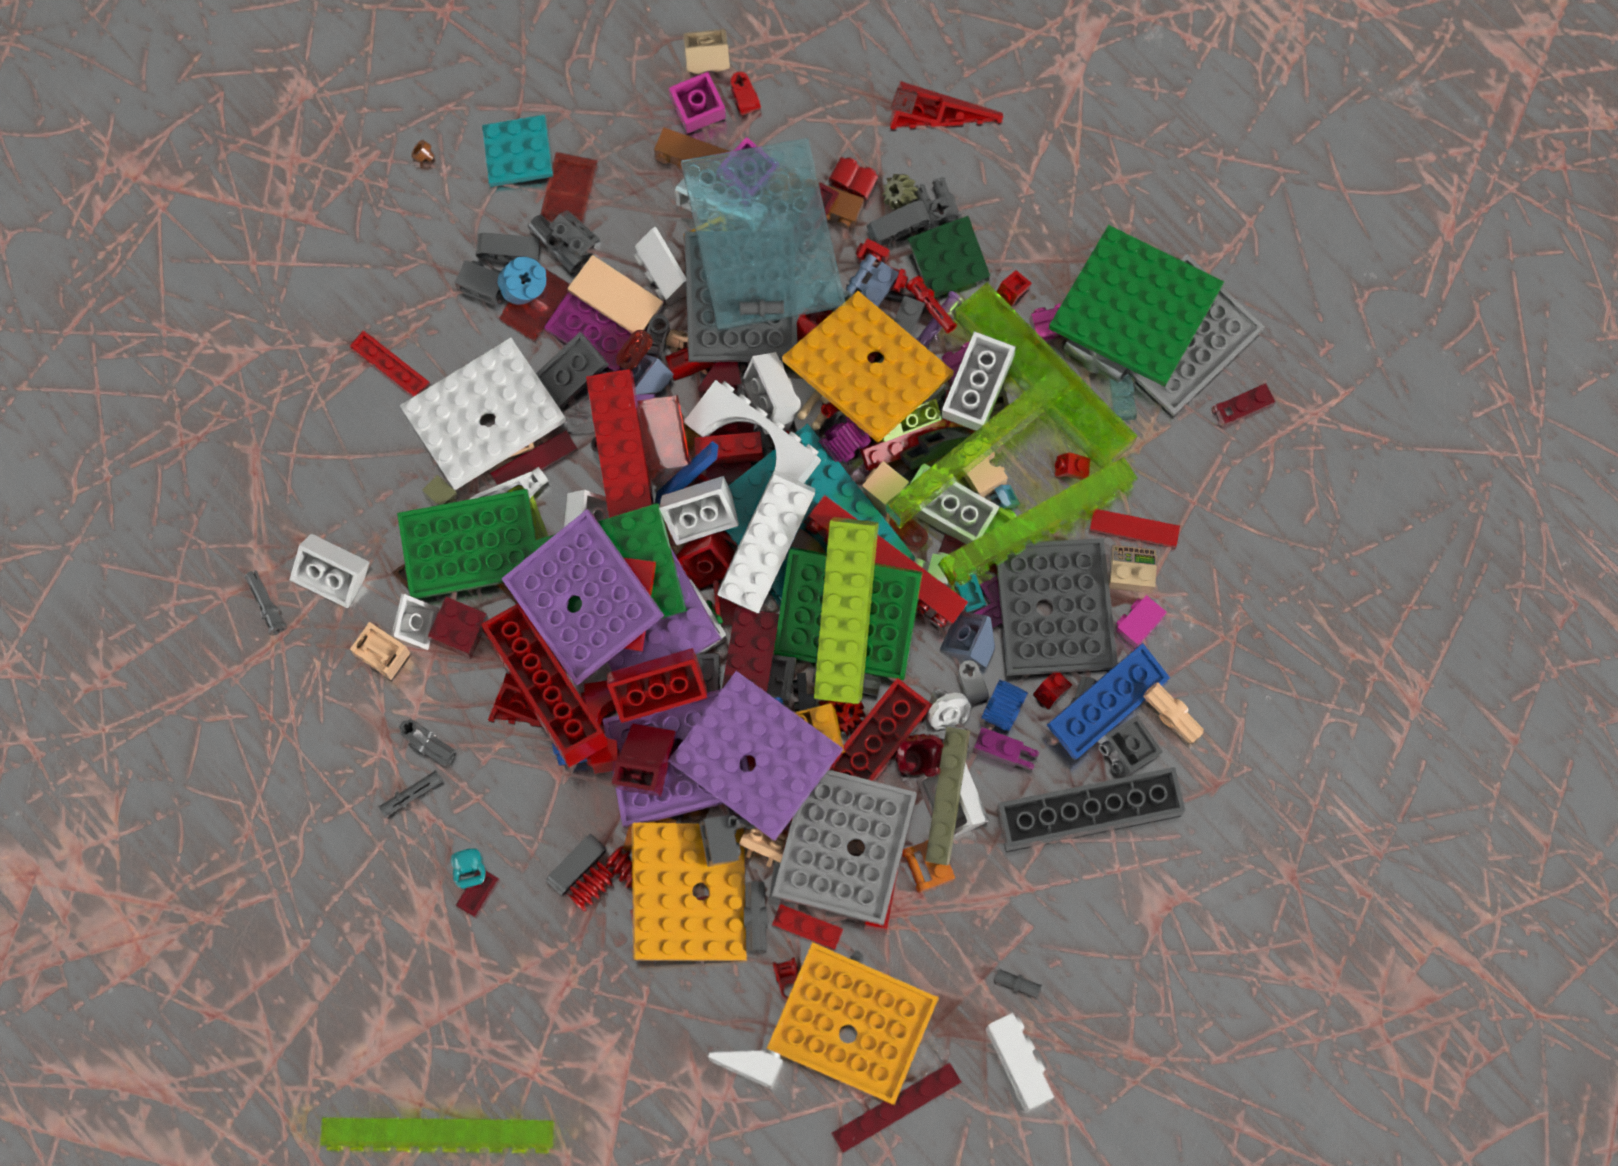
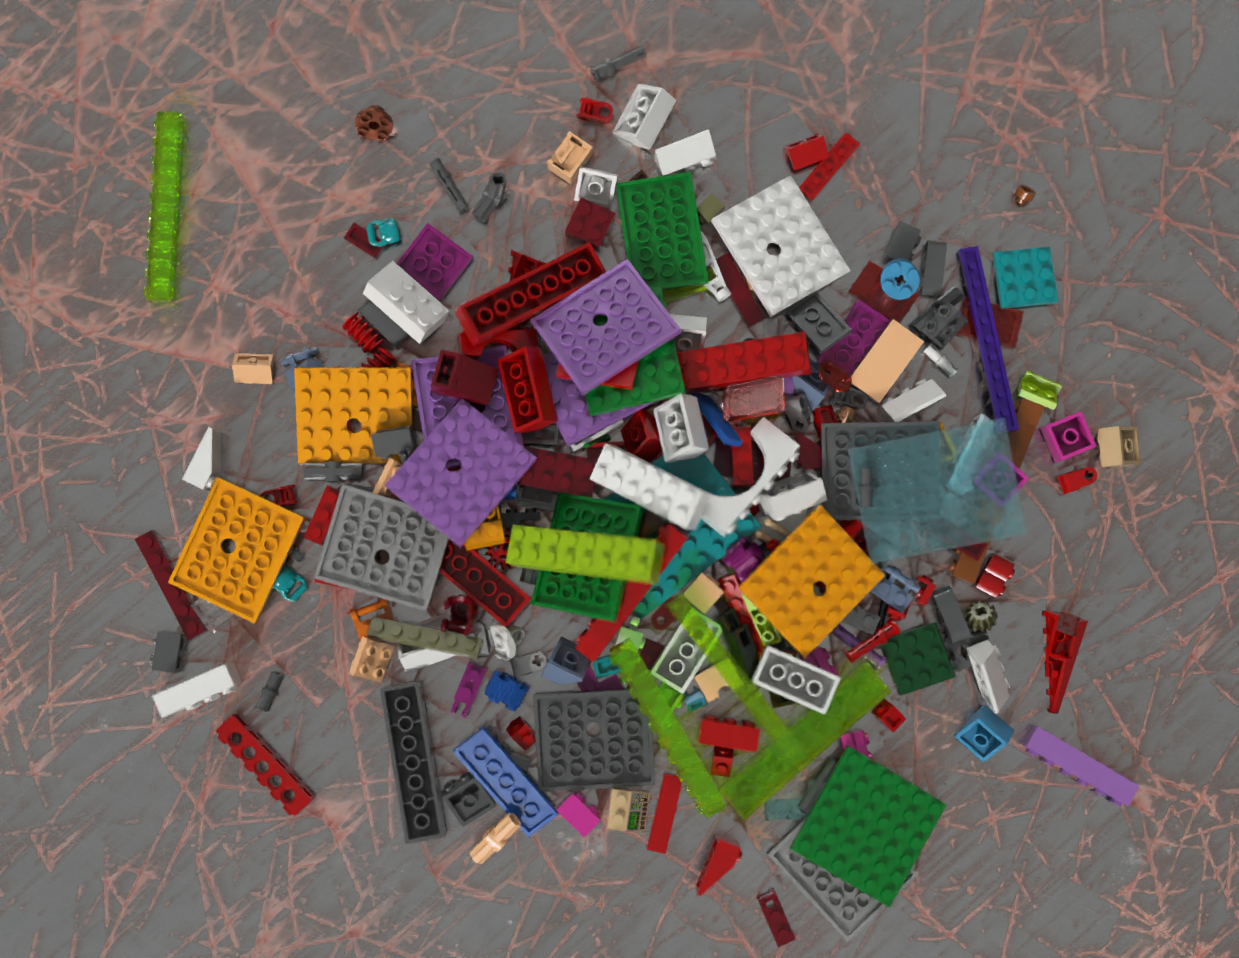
camera: 90 degrees right, 10 degrees up
none -> dark grey brick [150,631,185,673]
none -> red brick [216,714,315,817]
none -> light nougat panel [232,353,274,384]
none -> teal piece [273,566,308,602]
none -> sand blue plate [280,347,324,390]
none -> light nougat plate [349,637,395,683]
none -> copper plate [355,105,393,141]
none -> white brick [363,261,449,344]
none -> magenta plate [397,223,474,302]
none -> red piece [576,98,614,124]
none -> white slope [654,129,716,176]
none -> red slope [695,834,743,896]
none -> red brick [697,714,760,752]
none -> light grey piece [783,394,814,433]
none -> red panel [784,134,829,170]
none -> white pin [923,343,959,378]
none -> dark azure slope [954,705,1014,762]
none -> dark purple plate [958,246,1019,434]
none -> white slope [966,640,1010,714]
none -> lime bracket [1018,371,1062,410]
none -> medium lavender brick [1022,725,1140,806]

